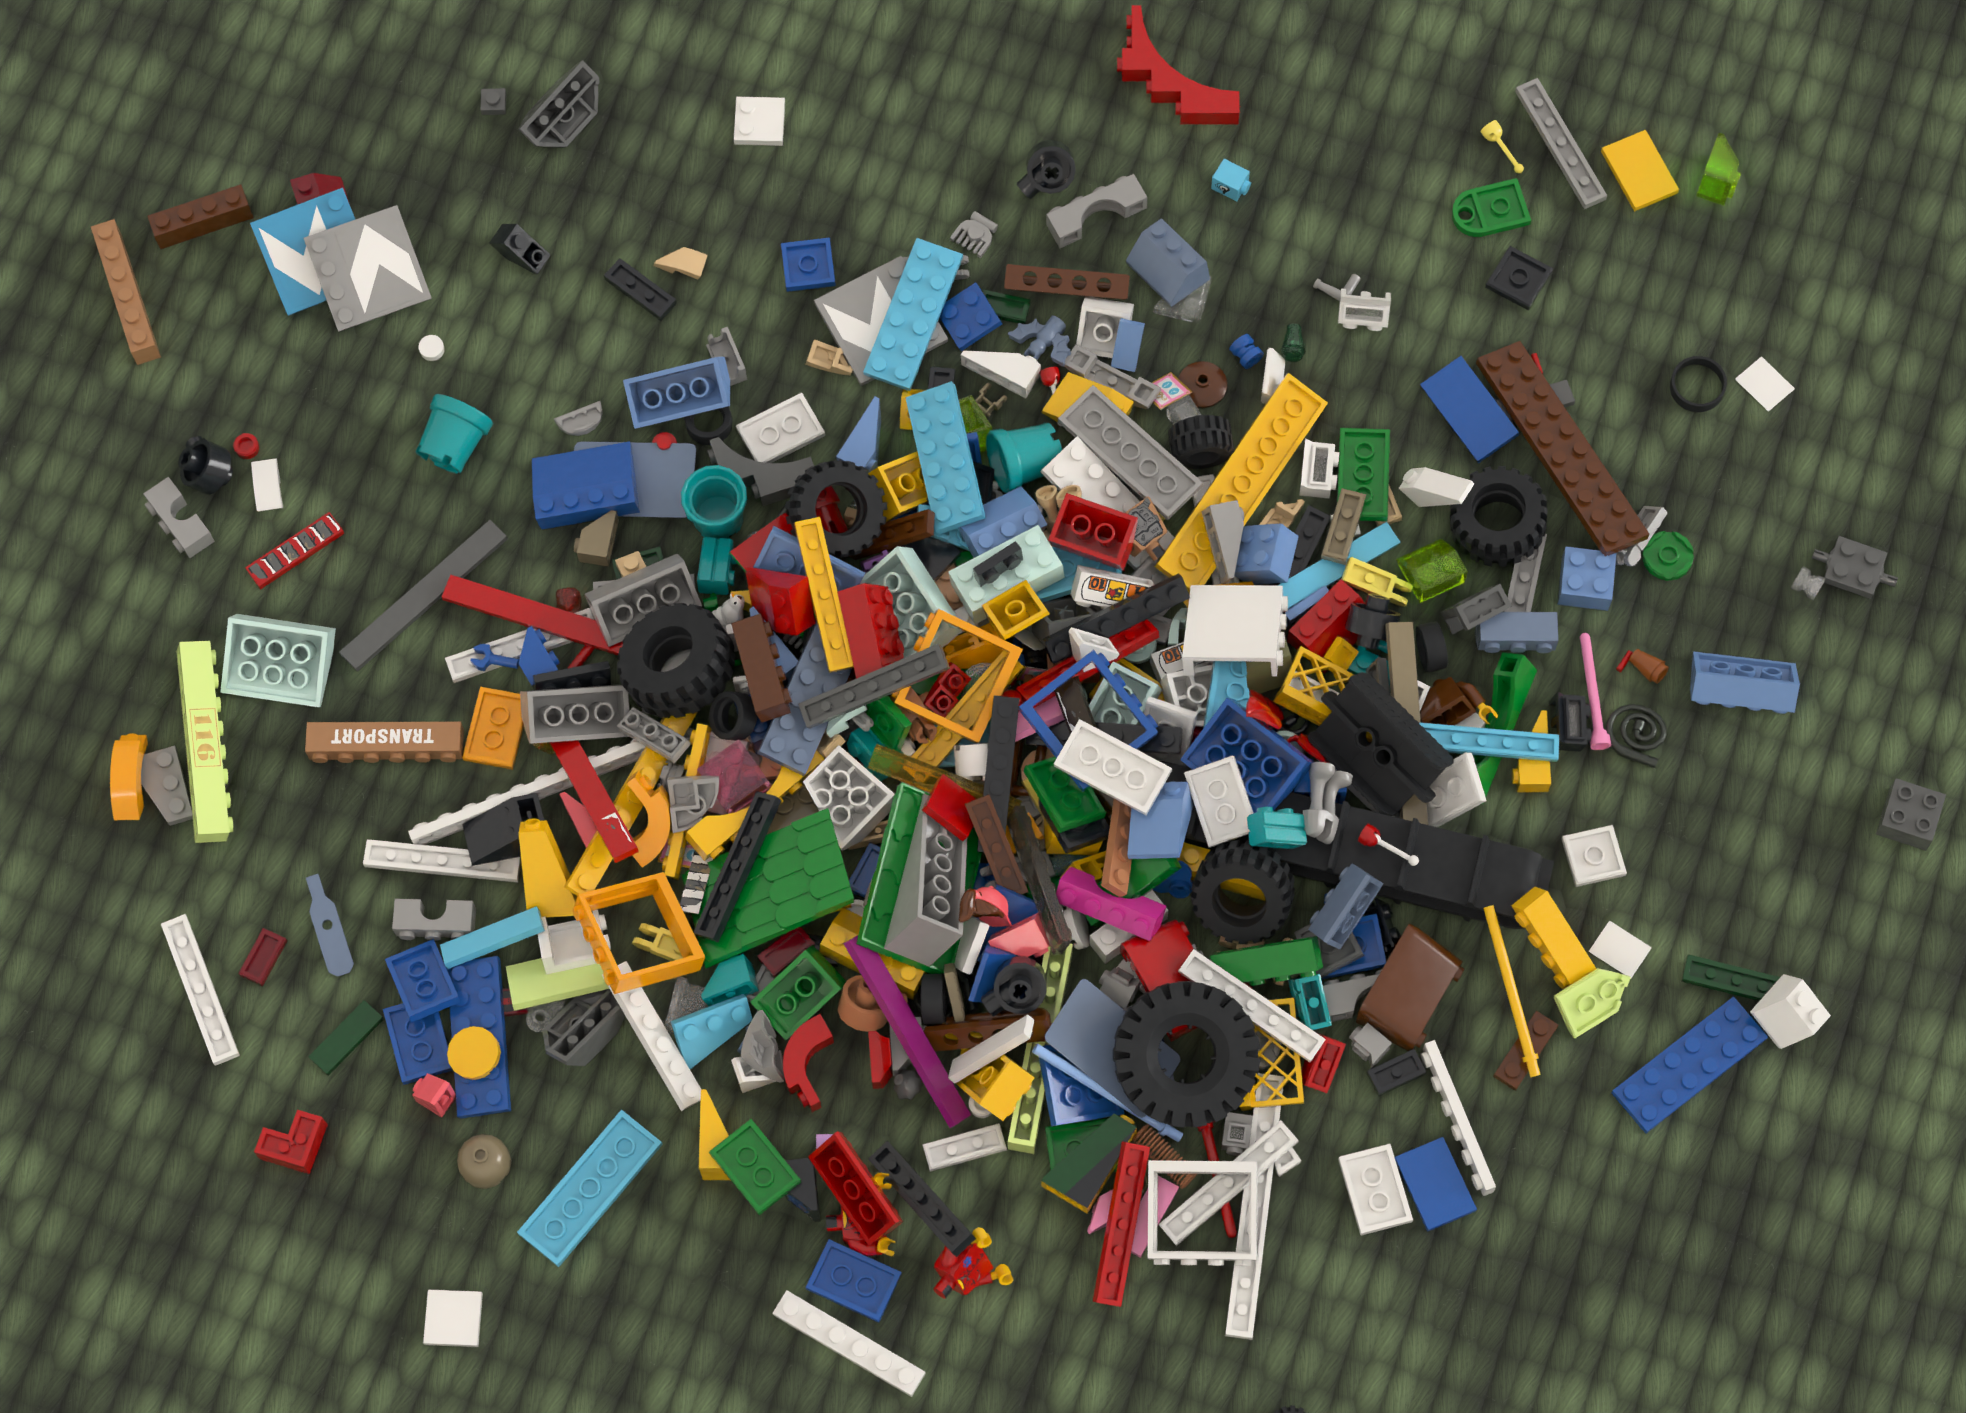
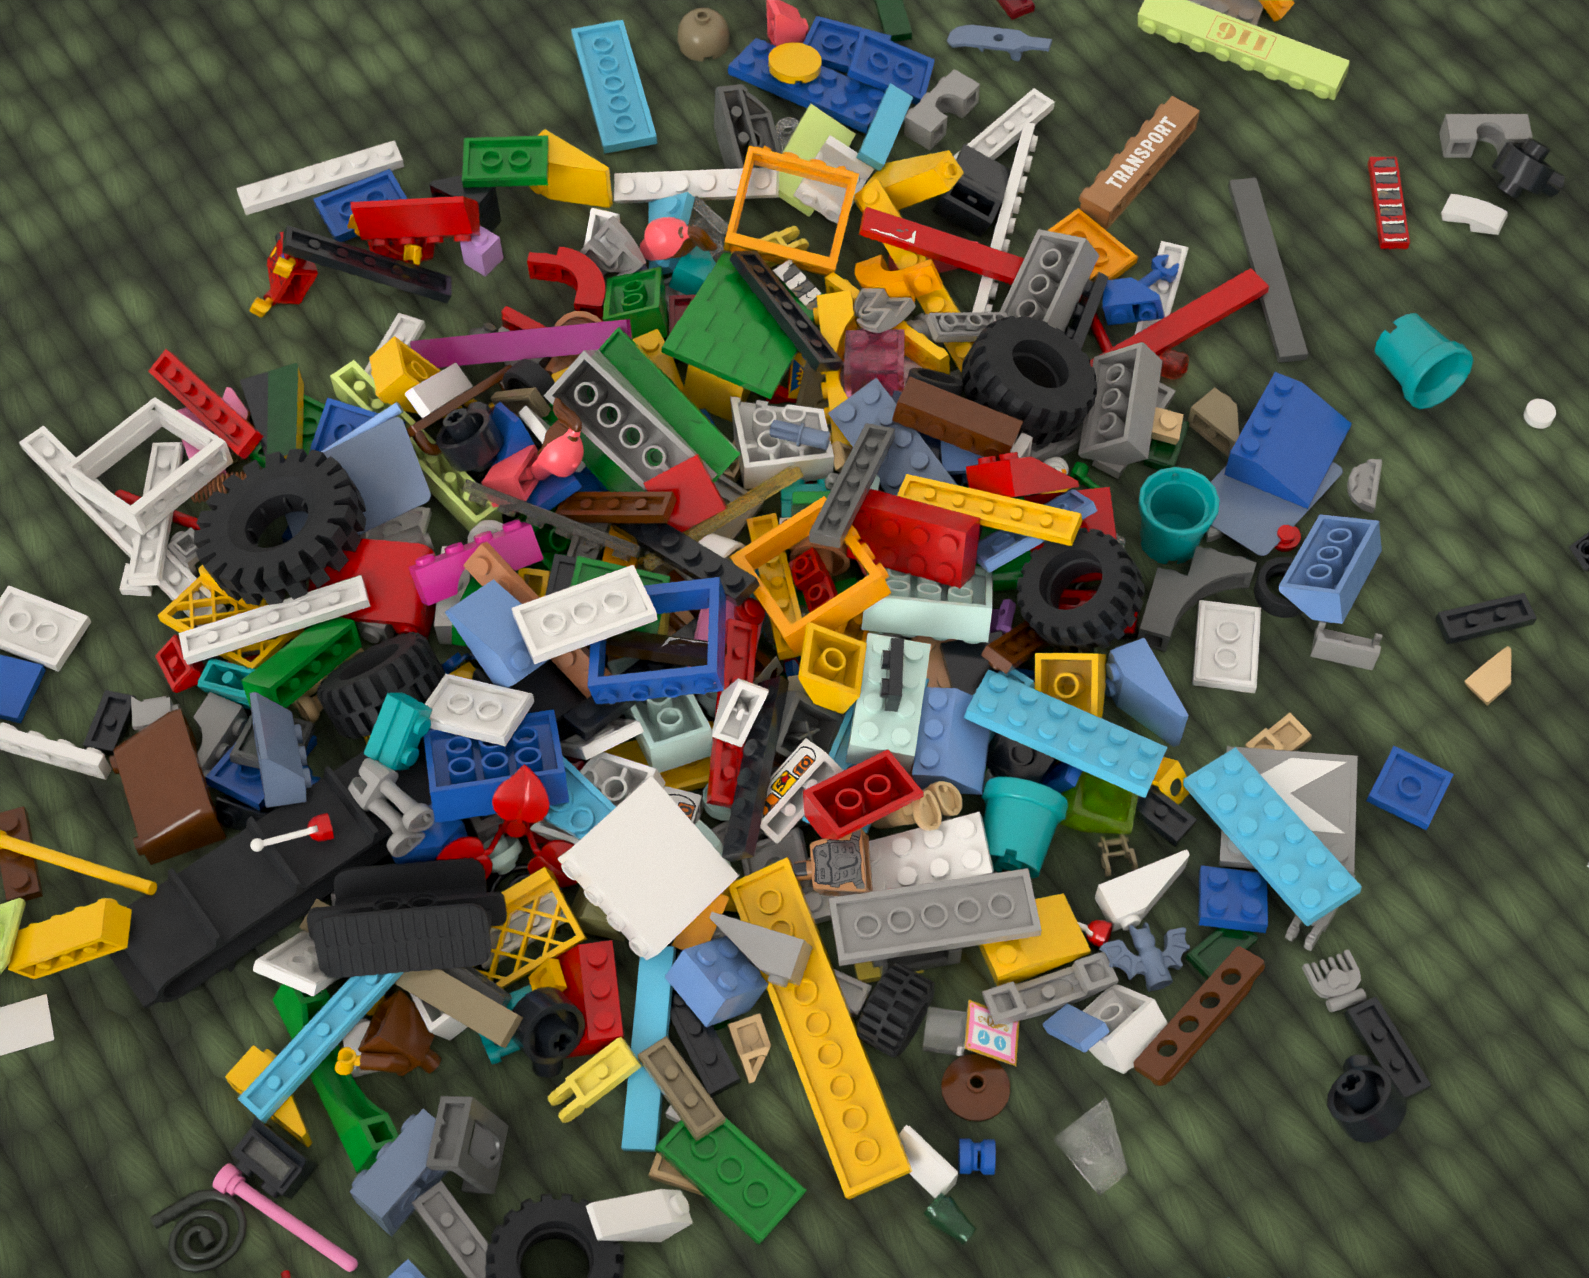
camera: 125 degrees right, 10 degrees down
light aqua slope [220,614,336,707] -> none
red tile [233,433,259,459] -> none
teal brick [697,537,737,595] -> none
light grey arch [1046,174,1147,248] -> none
sand blue slope [1126,218,1210,307] -> none
medium blue tile [1284,586,1329,627] -> none
white window [1299,438,1339,499] -> none
clear neon green slope [1396,538,1468,603] -> none
black tyre [1415,621,1448,672] -> none
white tile [1562,825,1627,887] -> none
none -> coral hair [640,217,717,261]
none -> sand blue axle [770,420,831,451]
none -> black plate [1344,996,1431,1100]

